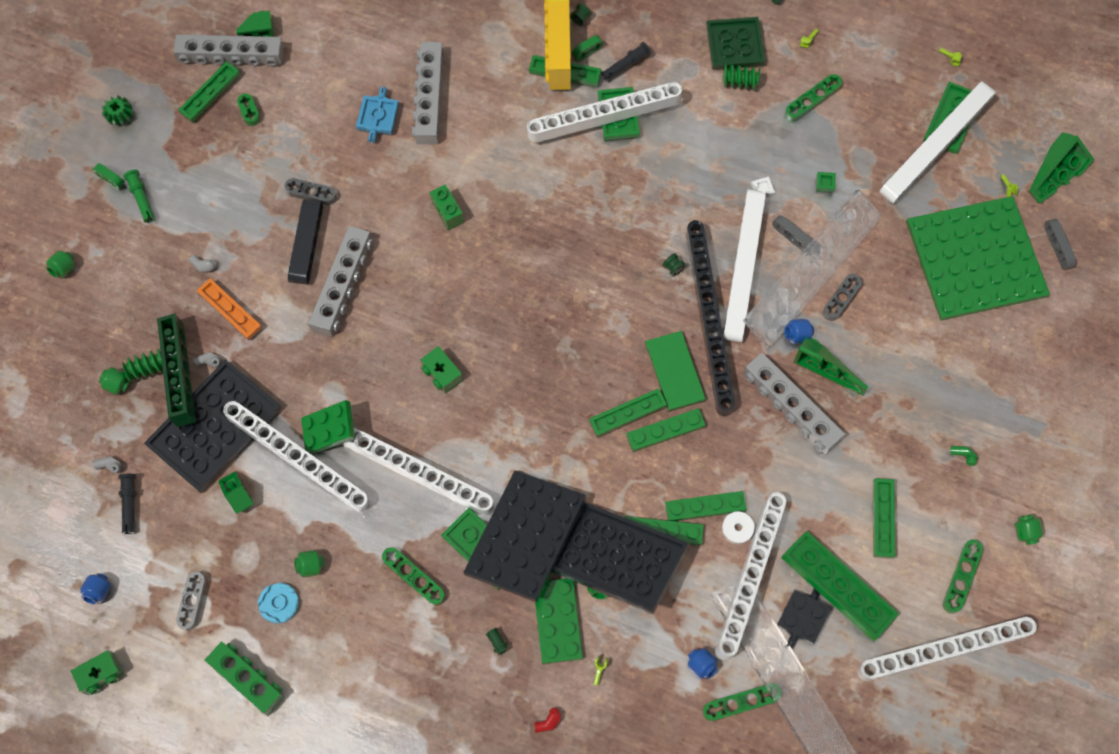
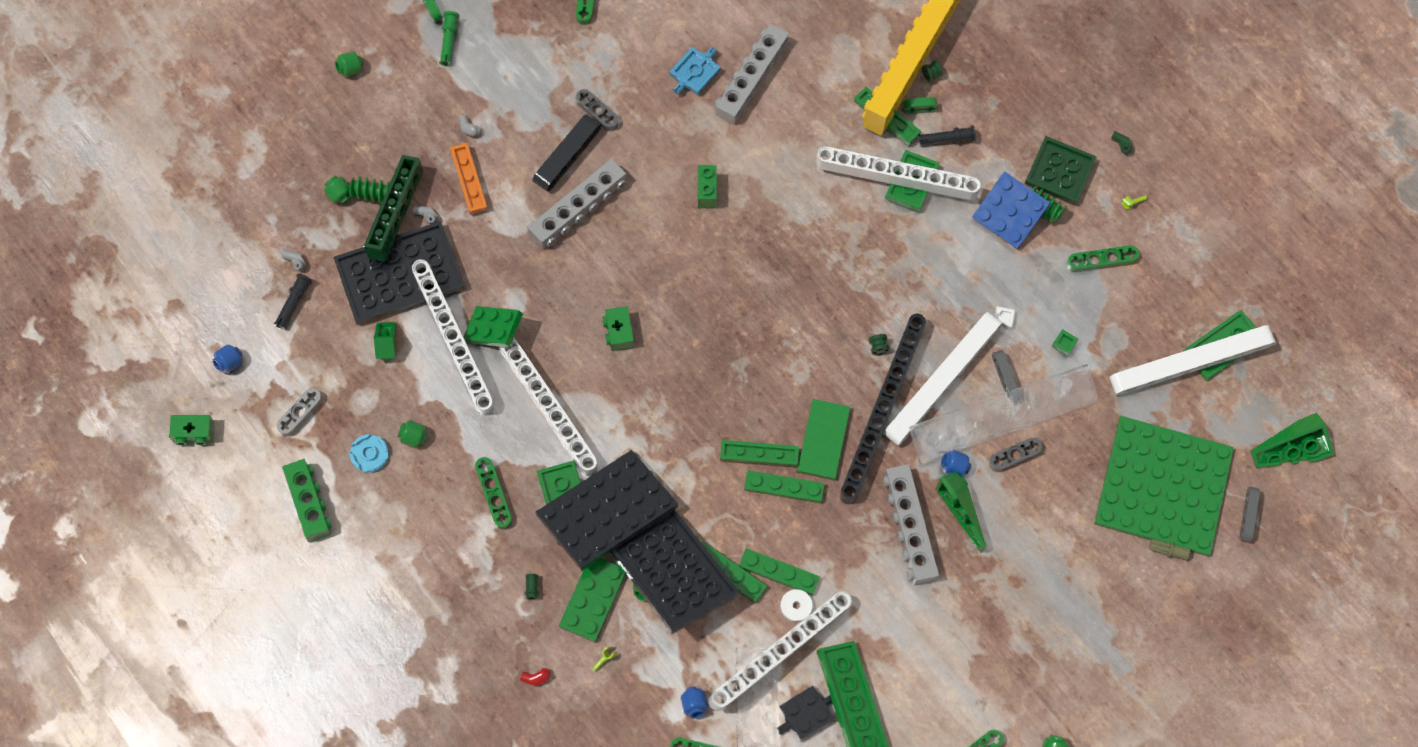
camera: 25 degrees right, 0 degrees up
green plate [873,478,895,559] -> none
lime hand [939,48,962,67] -> none
green arm [950,445,978,466] -> none
lime hand [1000,174,1018,197] -> none
none -> plate [972,171,1051,249]
none -> olive axle [1149,539,1190,561]

